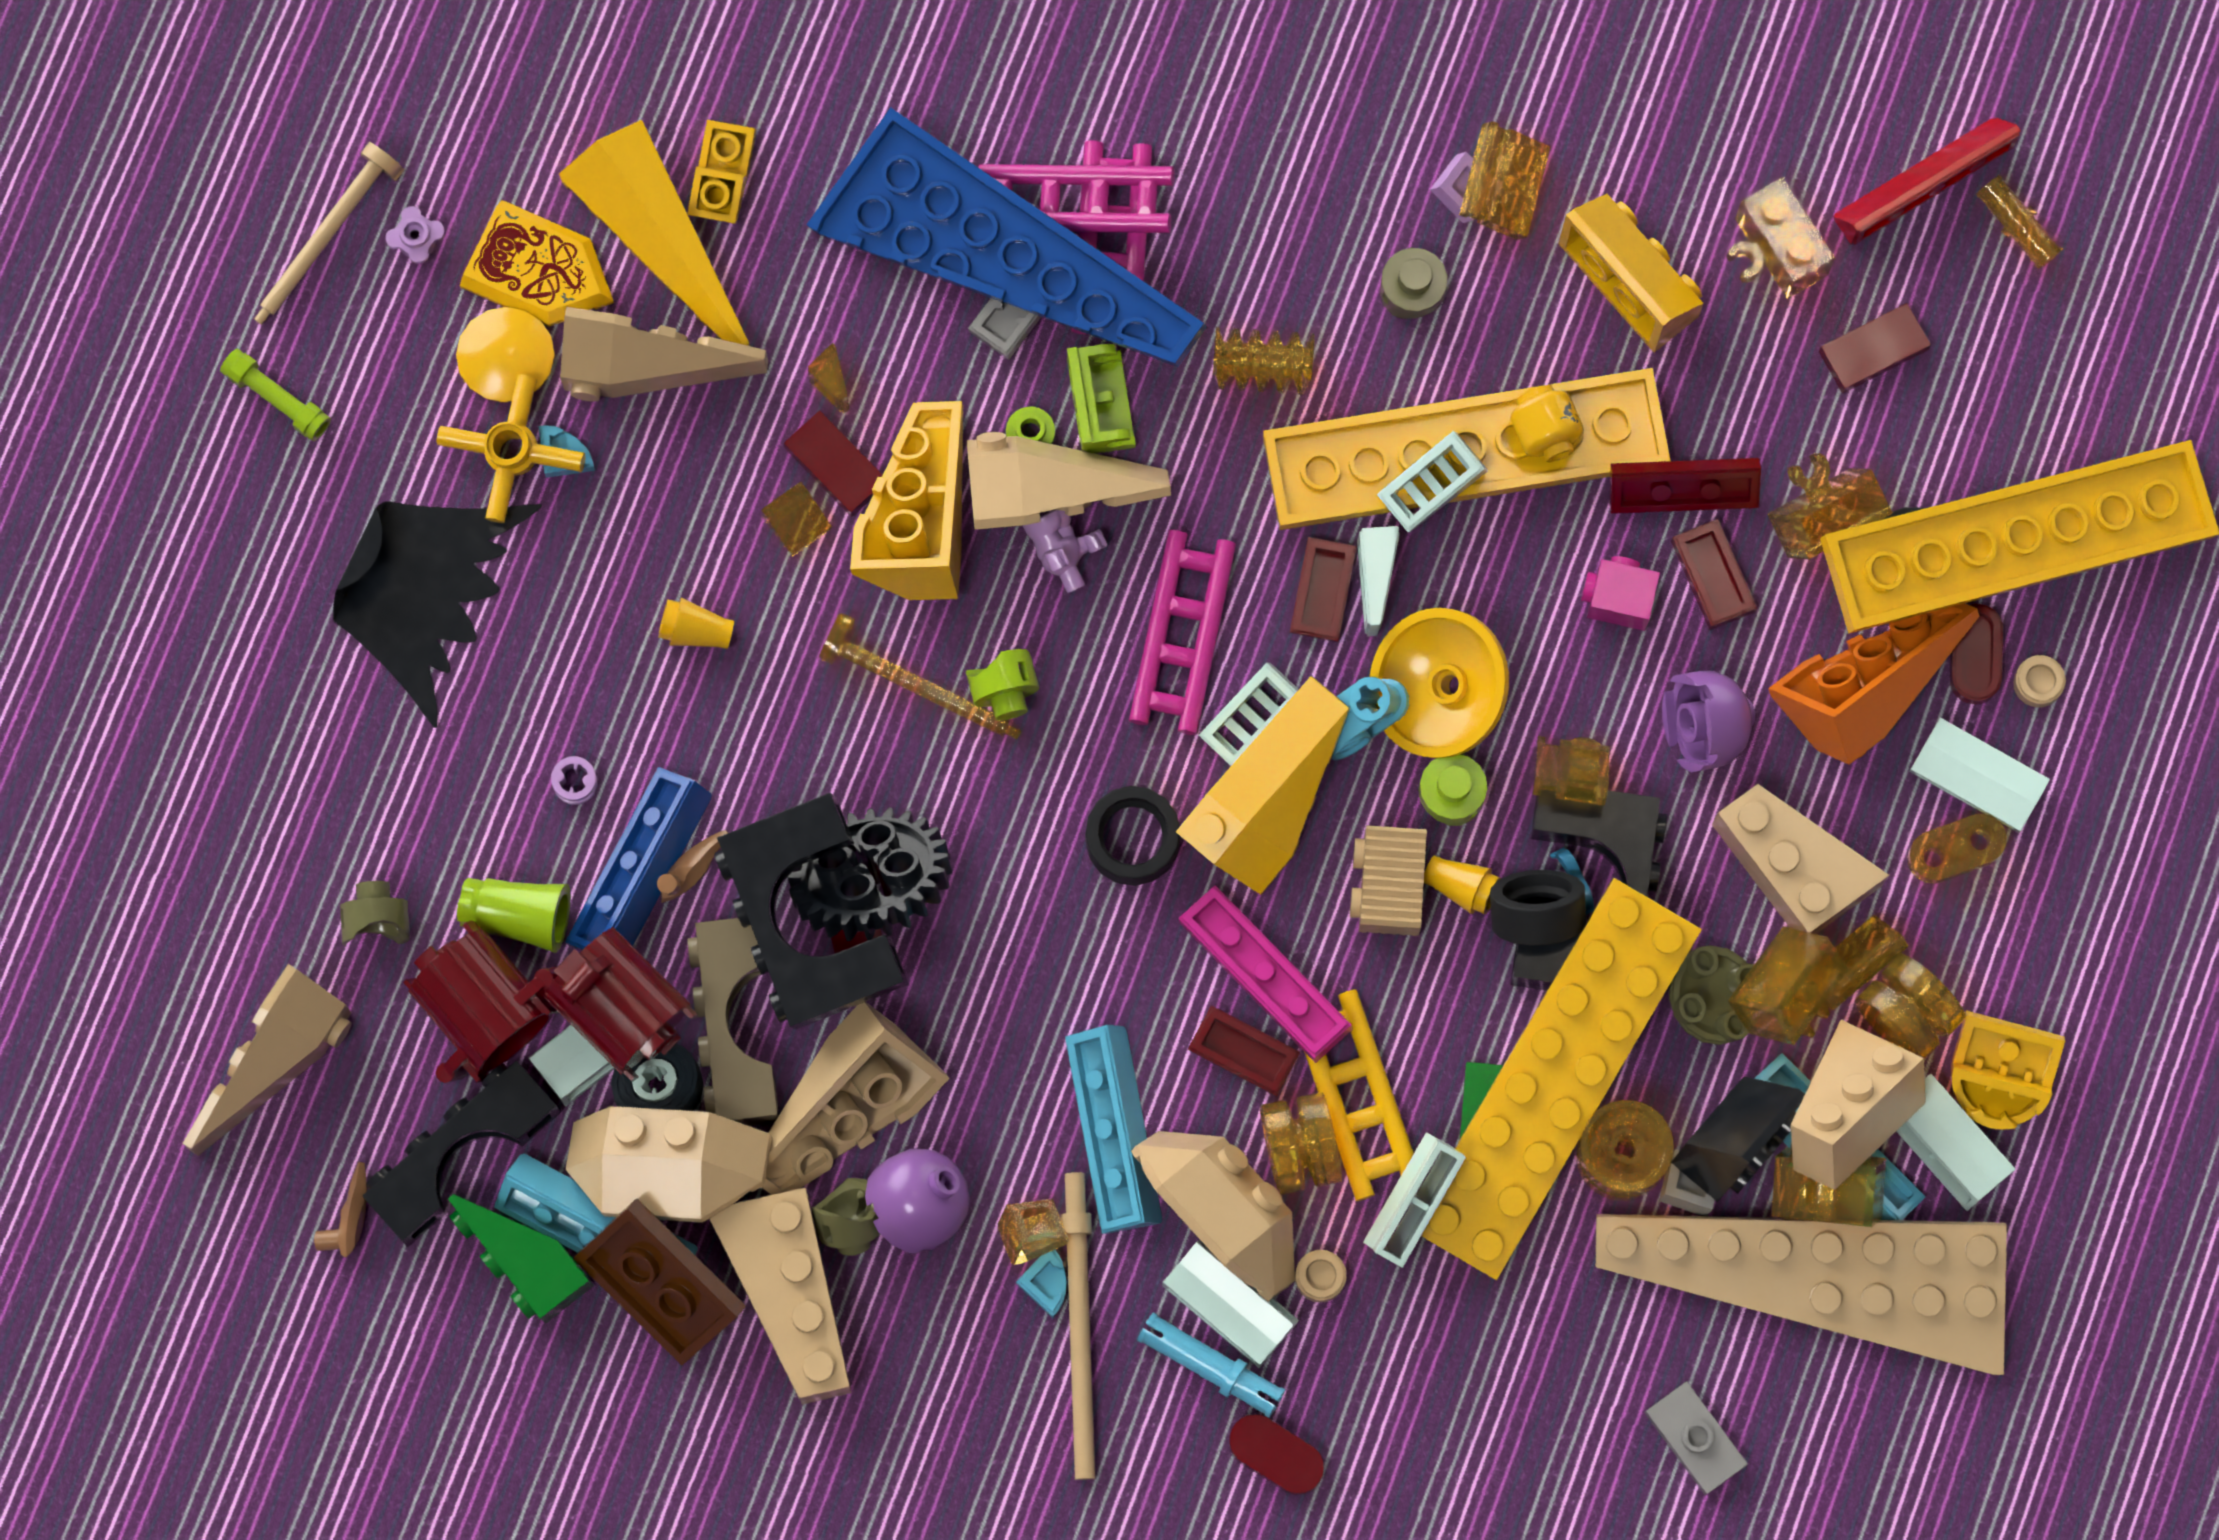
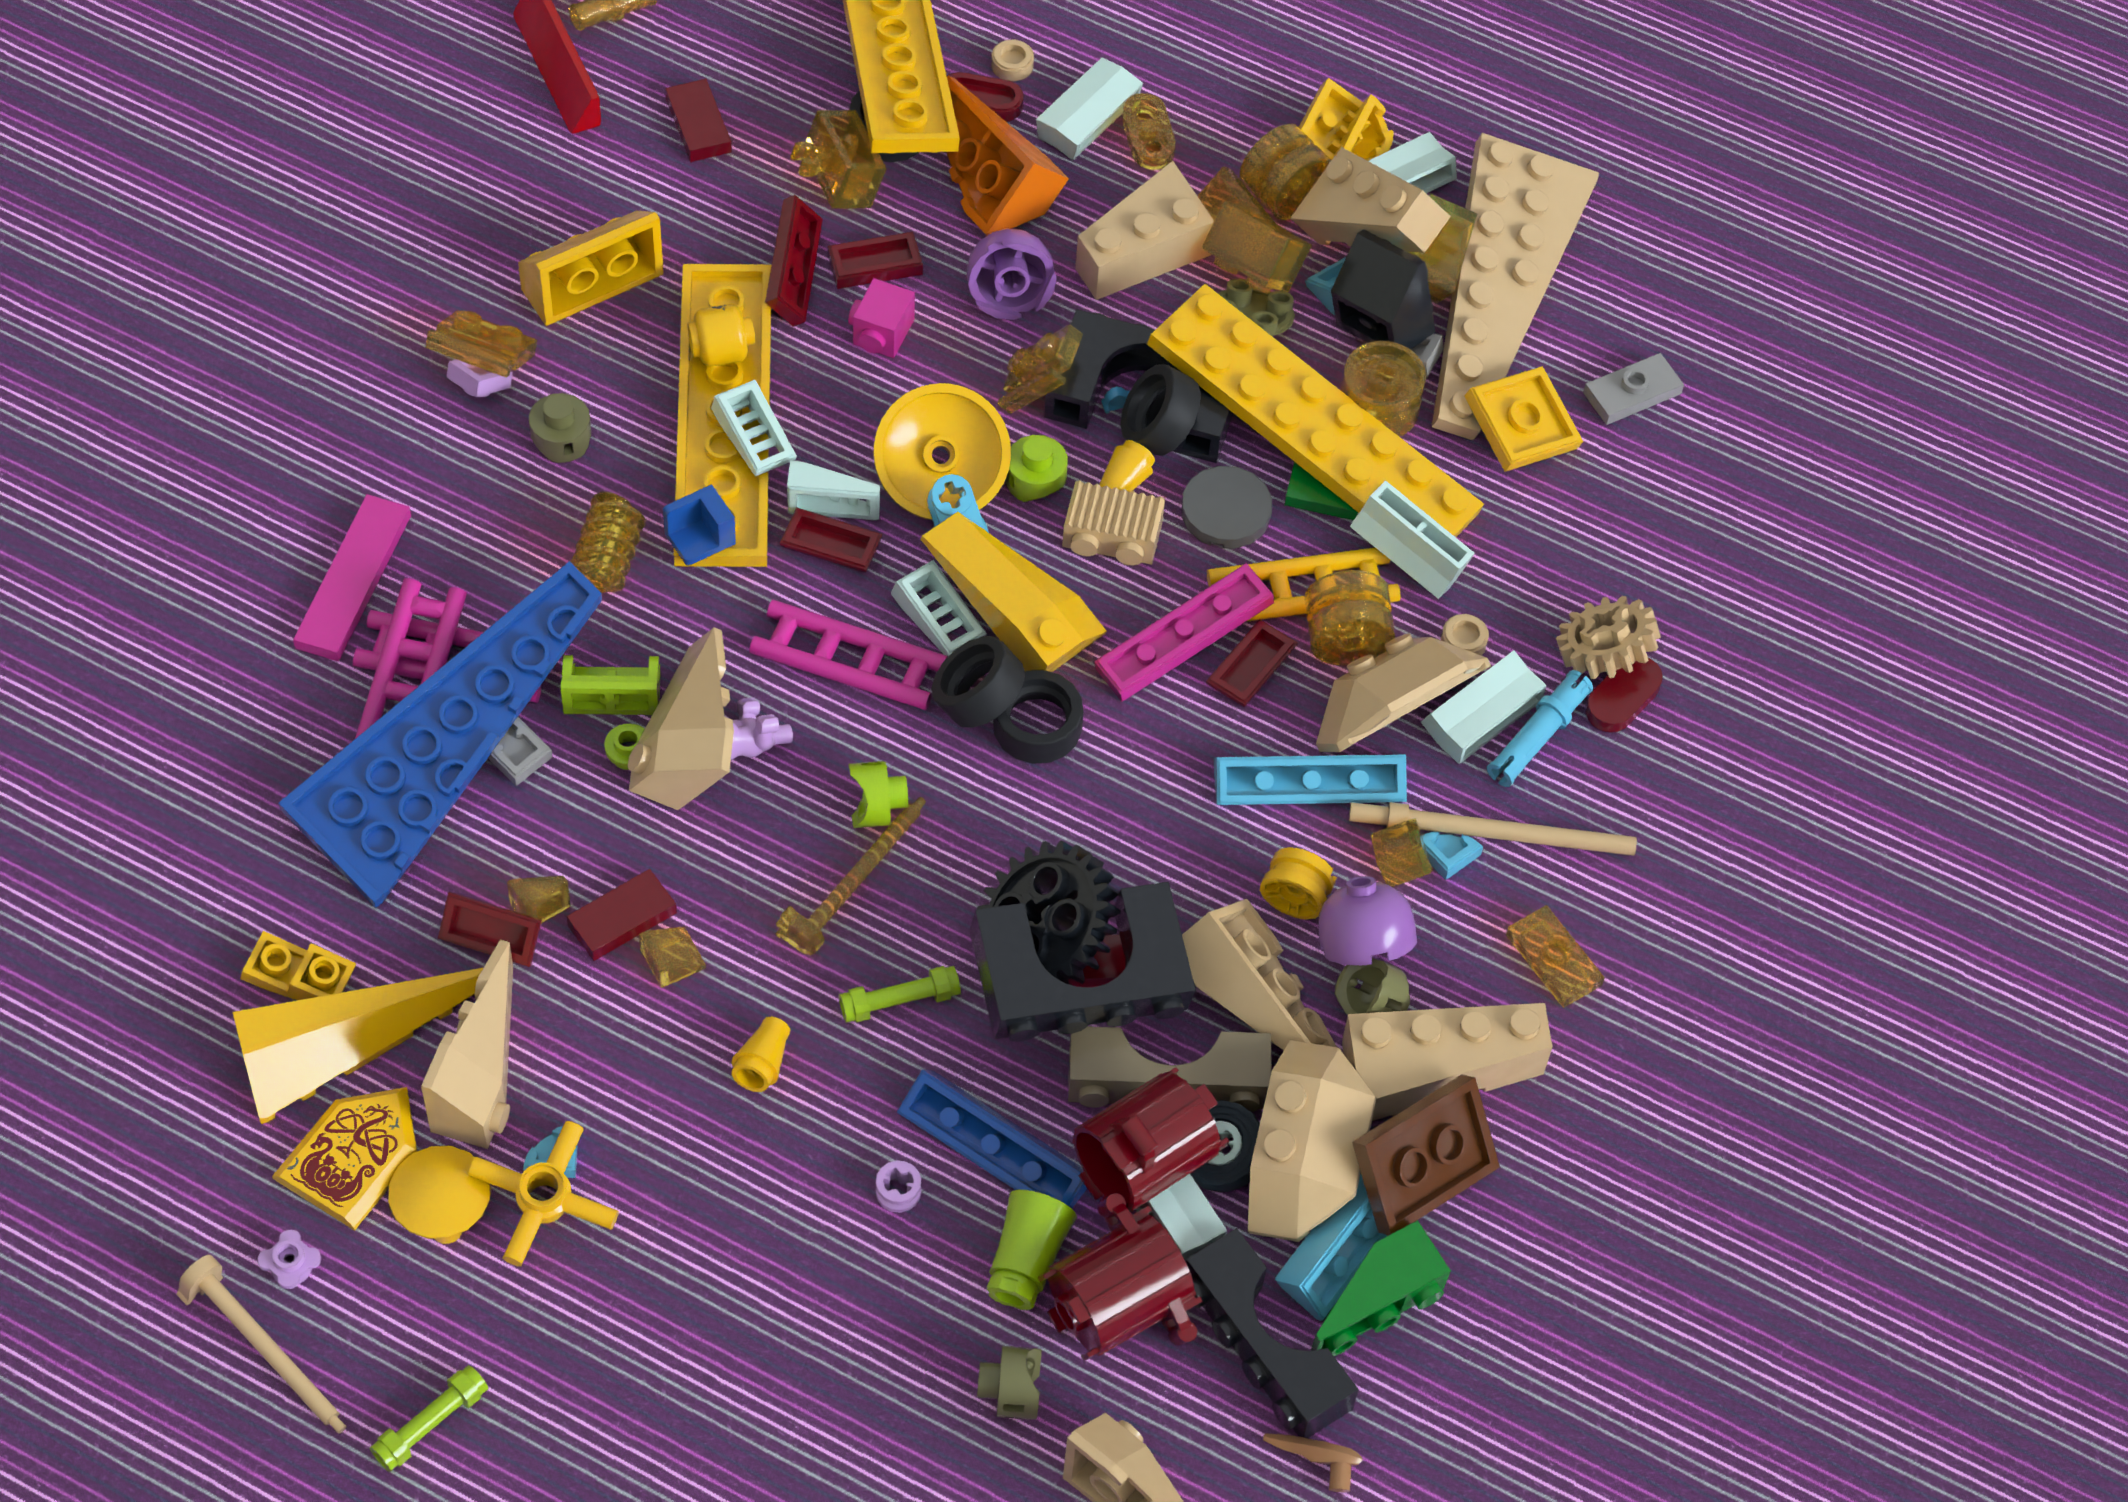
camera: 85 degrees left, 20 degrees down
black piece [333,501,542,728] -> none
medium nougat bar [657,830,728,903] -> none
yellow wedge [850,401,963,600] -> none
clear yellow brick [1726,177,1836,299] -> none
none -> dark pink tile [293,494,411,662]
none -> dark red tile [438,892,542,967]
none -> blue panel [663,484,736,565]
none -> lime bar [838,966,961,1023]
none -> black tyre [931,636,1025,728]
none -> dark grey tile [1181,466,1272,549]
none -> yellow wheel [1260,847,1337,920]
none -> yellow tile [1464,366,1583,472]
none -> clear yellow plate [1506,905,1605,1008]
none -> tan gear [1556,596,1661,679]

